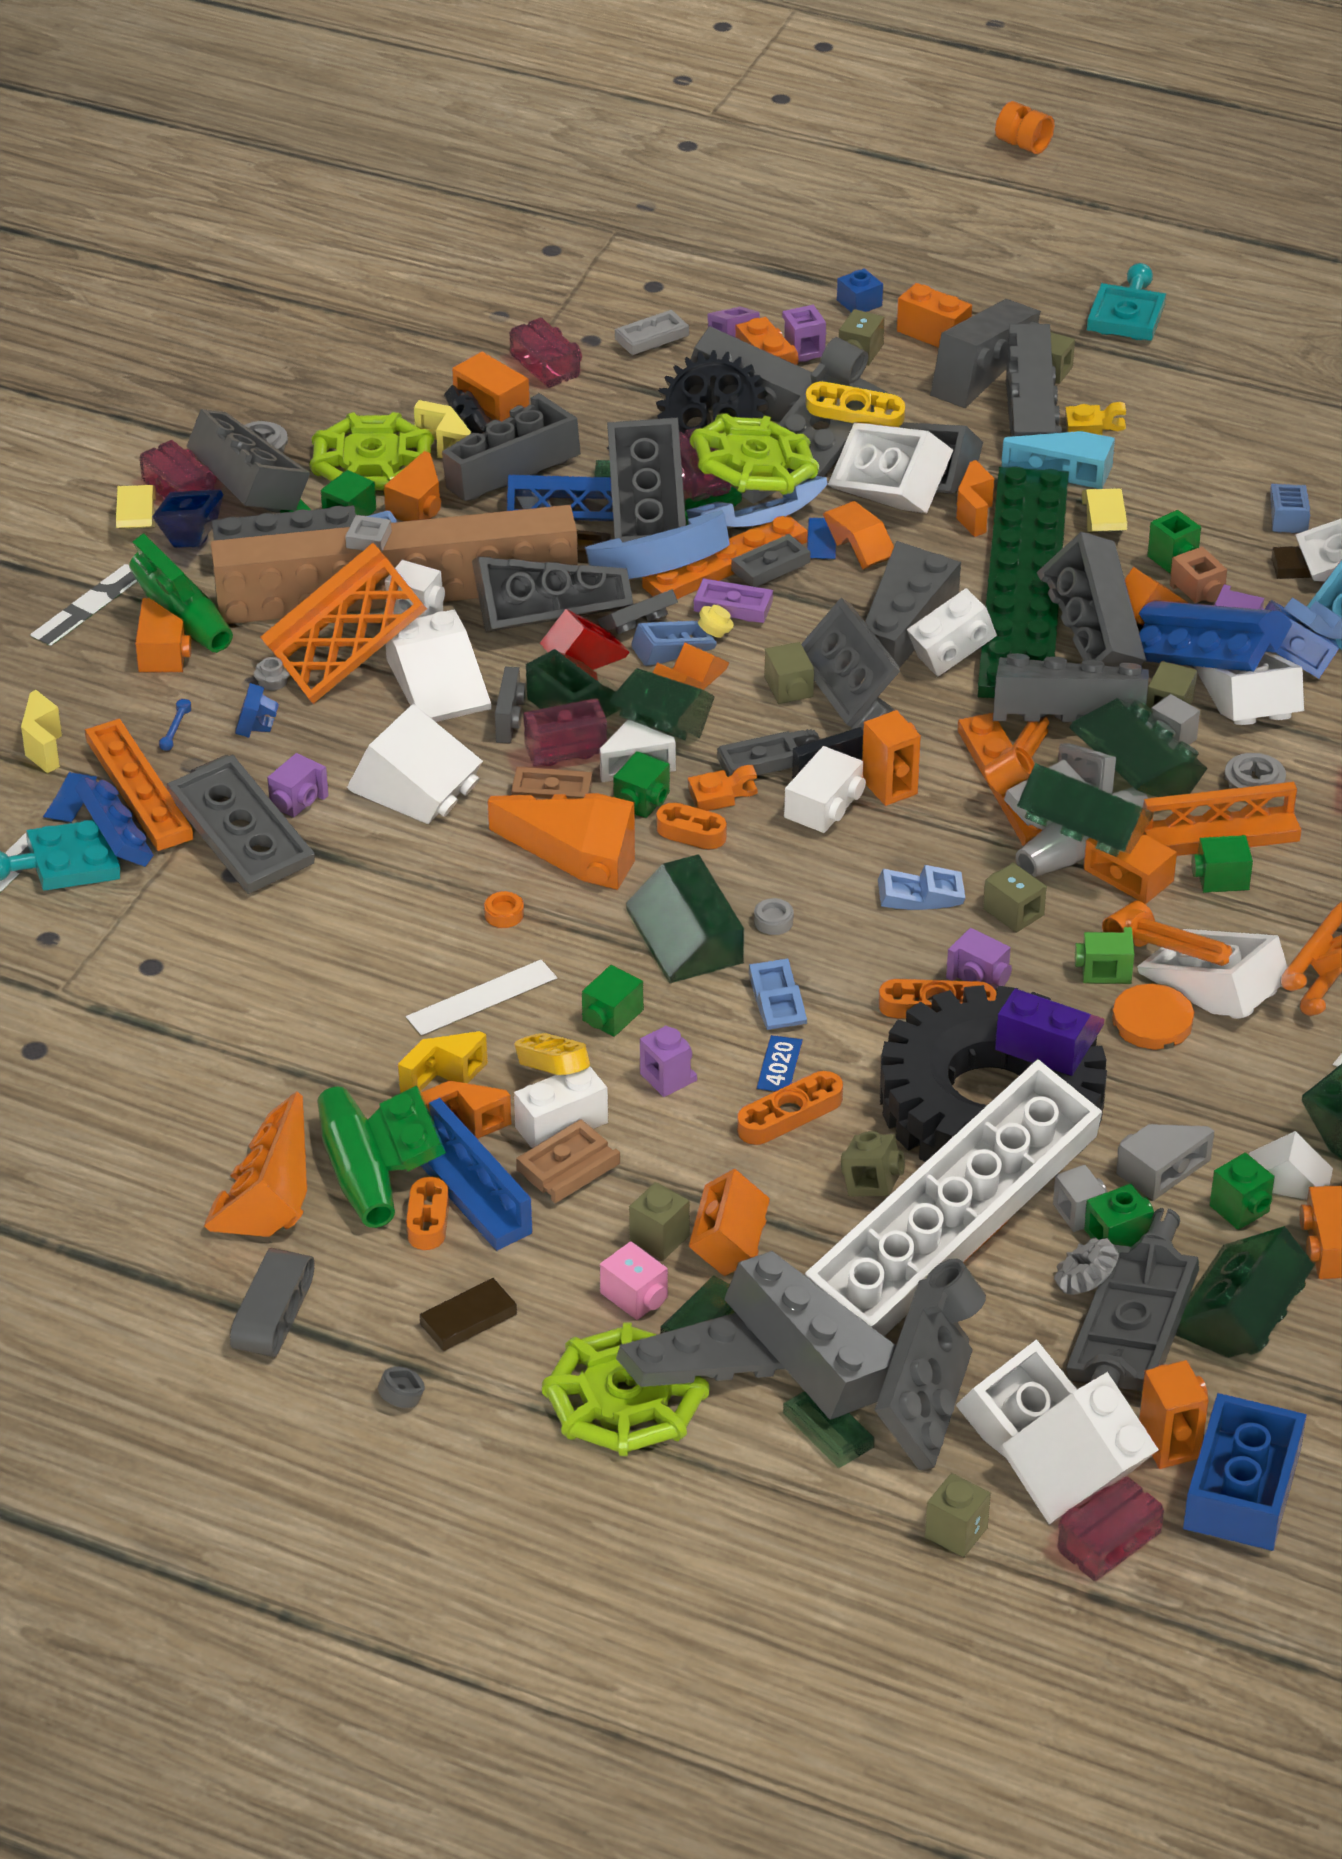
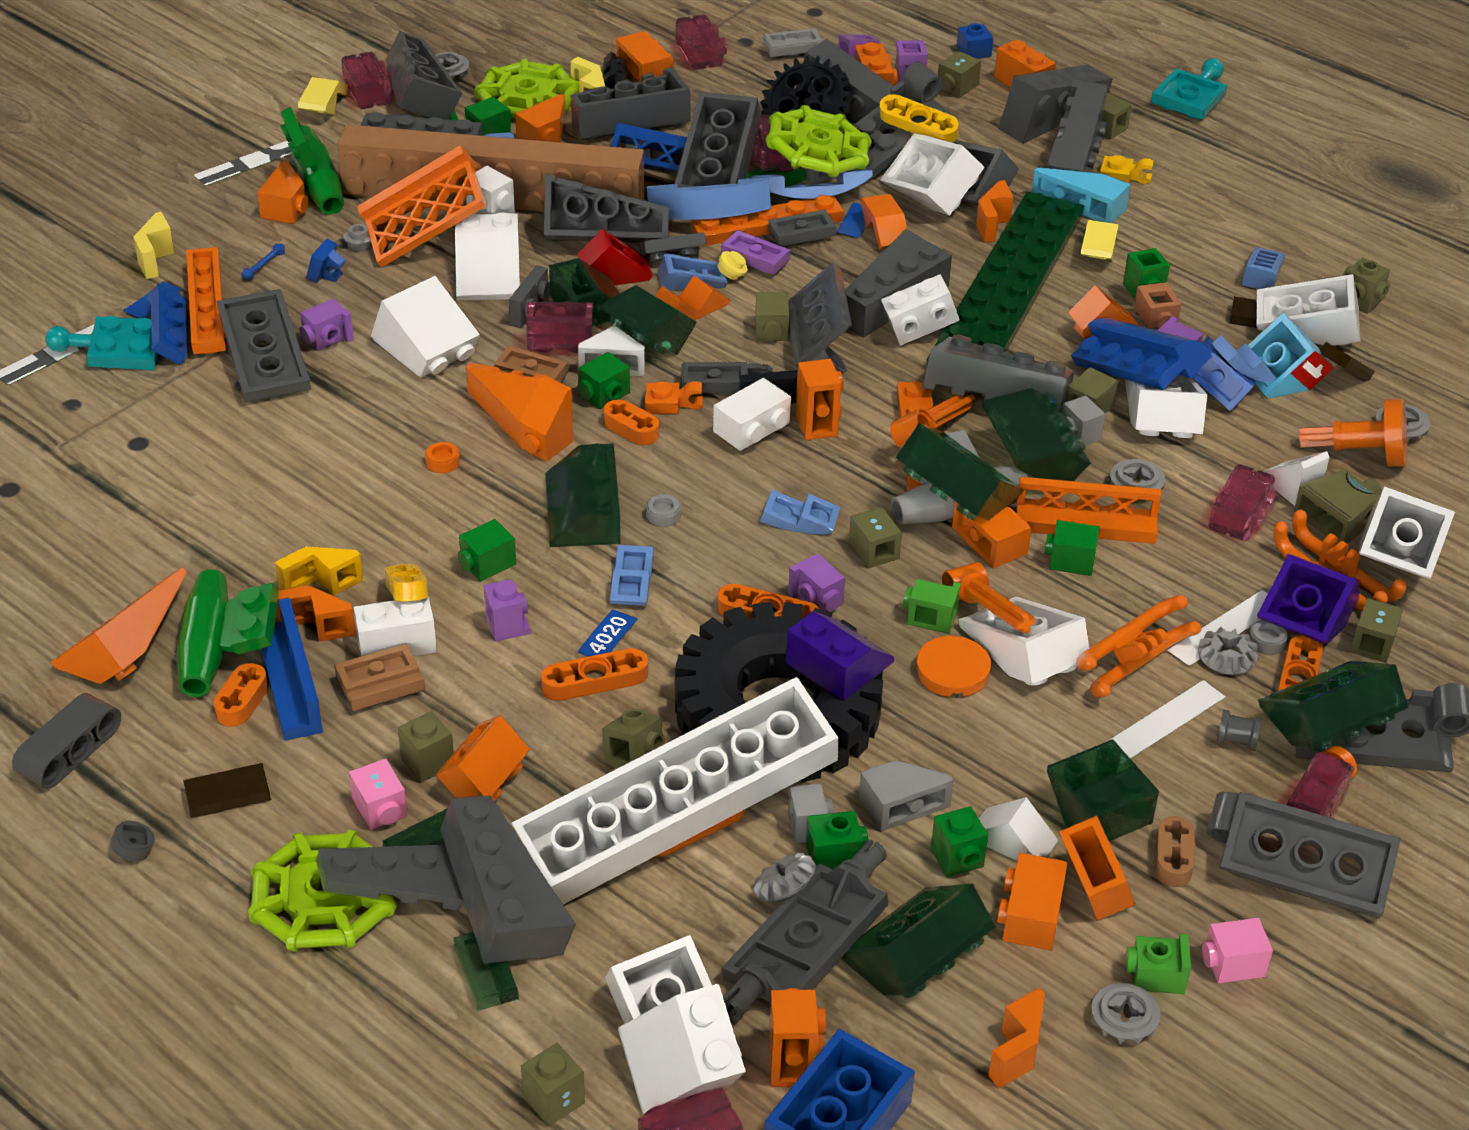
camera: 15 degrees right, 0 degrees up
clear blue slope [152,489,224,548] -> none
light grey plate [345,515,392,551] -> none
white sticker [406,960,557,1036] -> none
dark grey hinge [875,1259,986,1471] -> none
dark grey wedge [1036,532,1146,667] -> none
light grey plate [1057,743,1116,795] -> none

